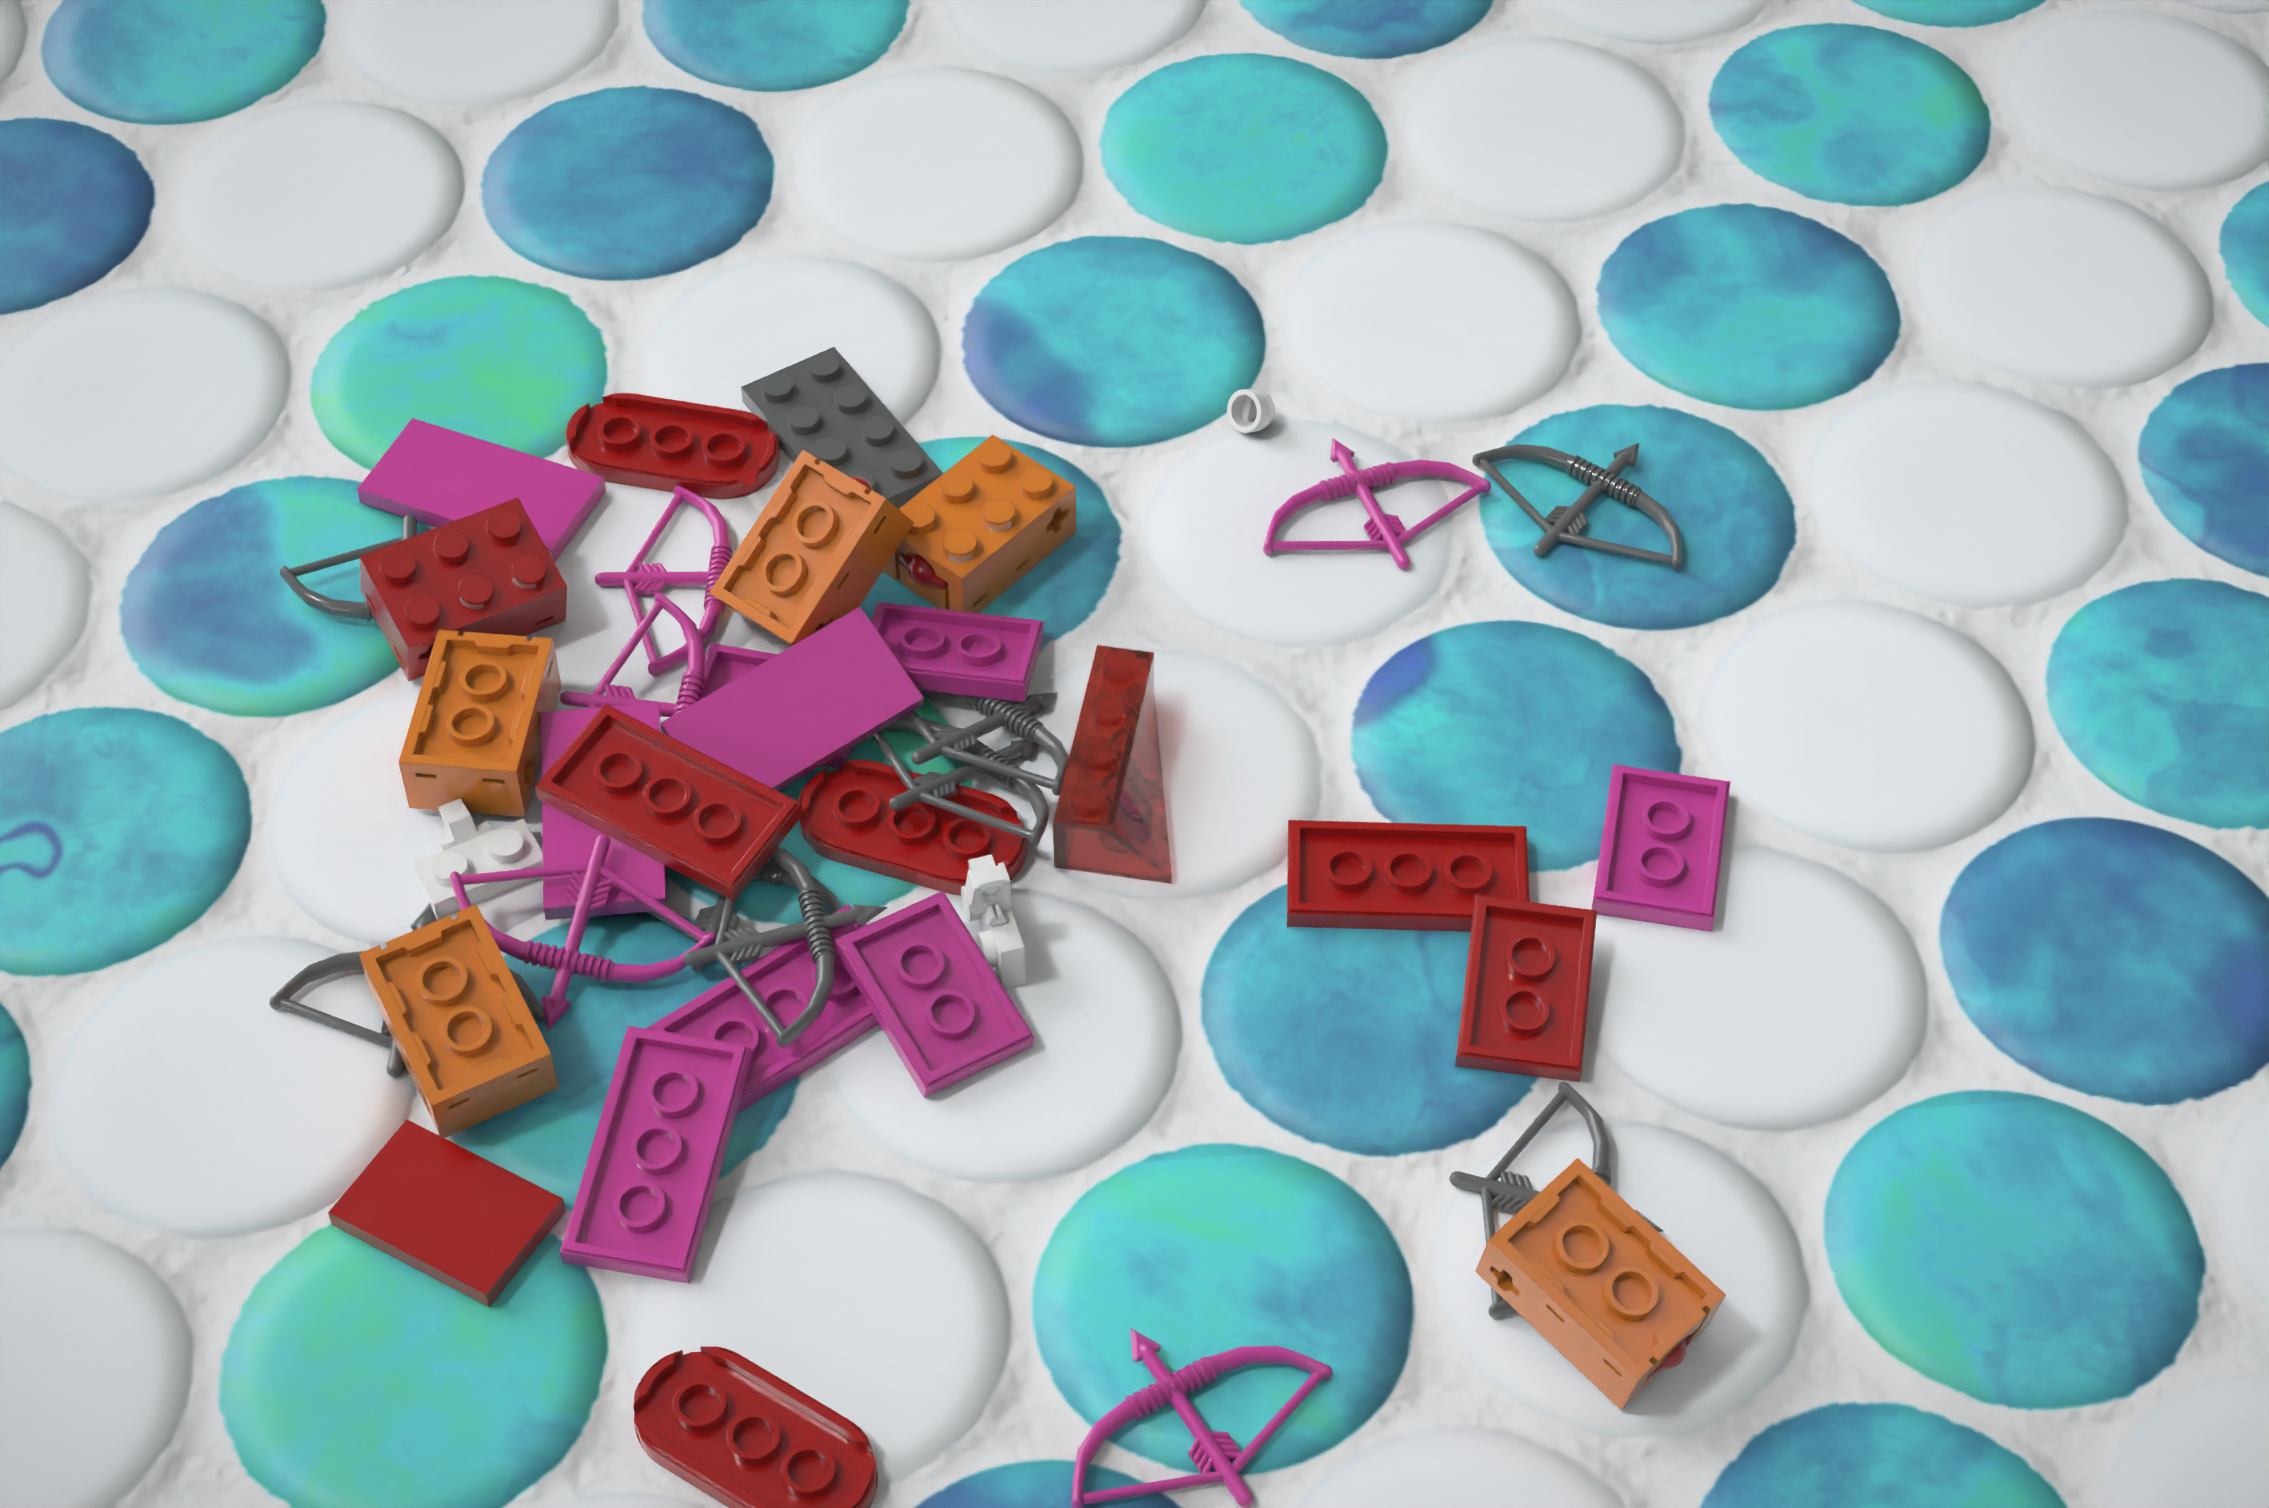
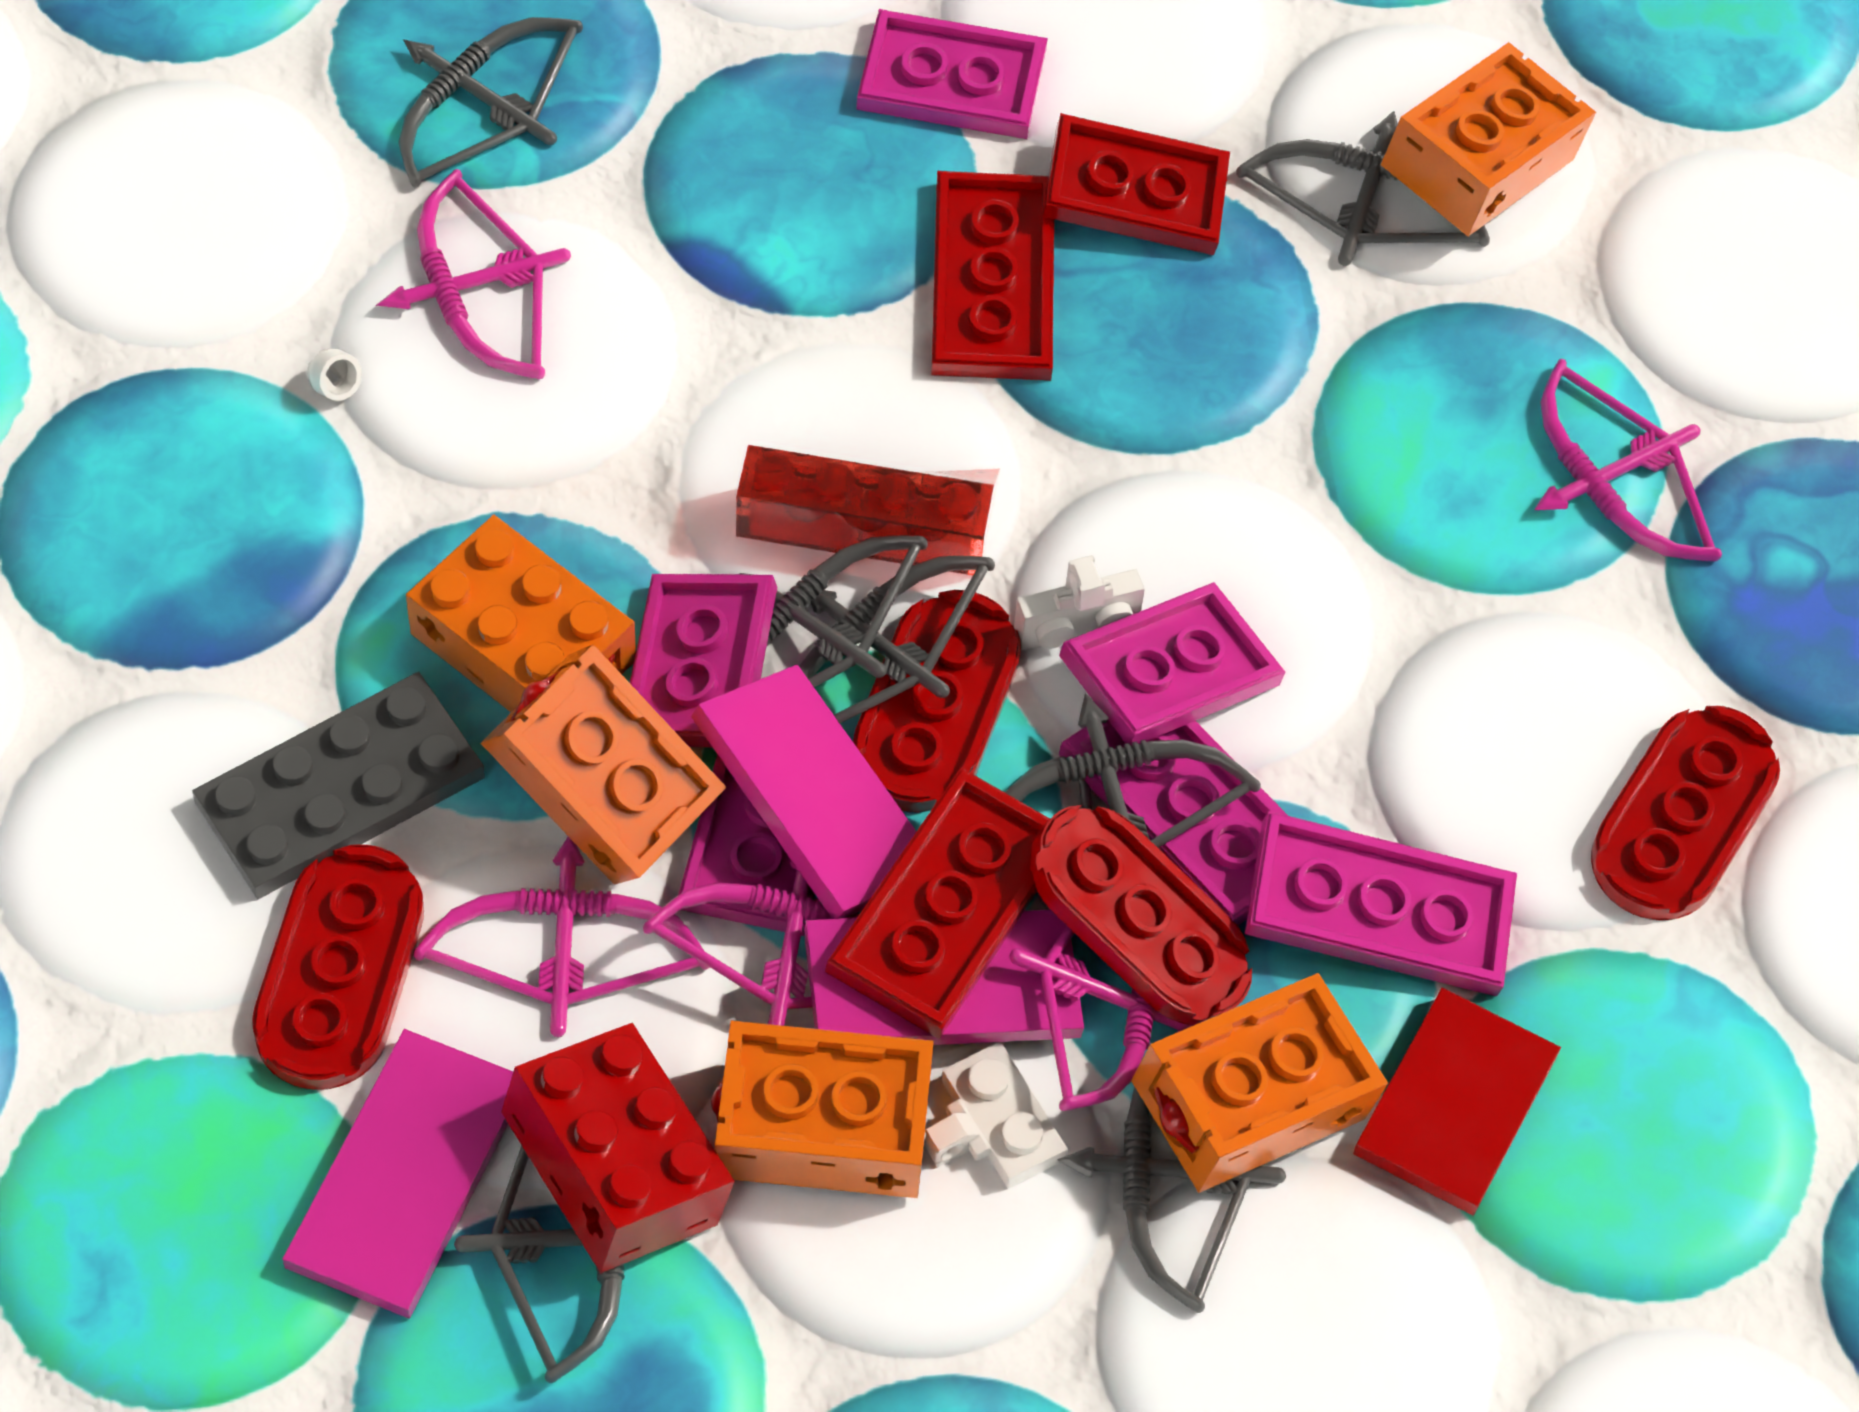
camera: 95 degrees left, 10 degrees up
none -> red tile [1029,805,1252,1025]

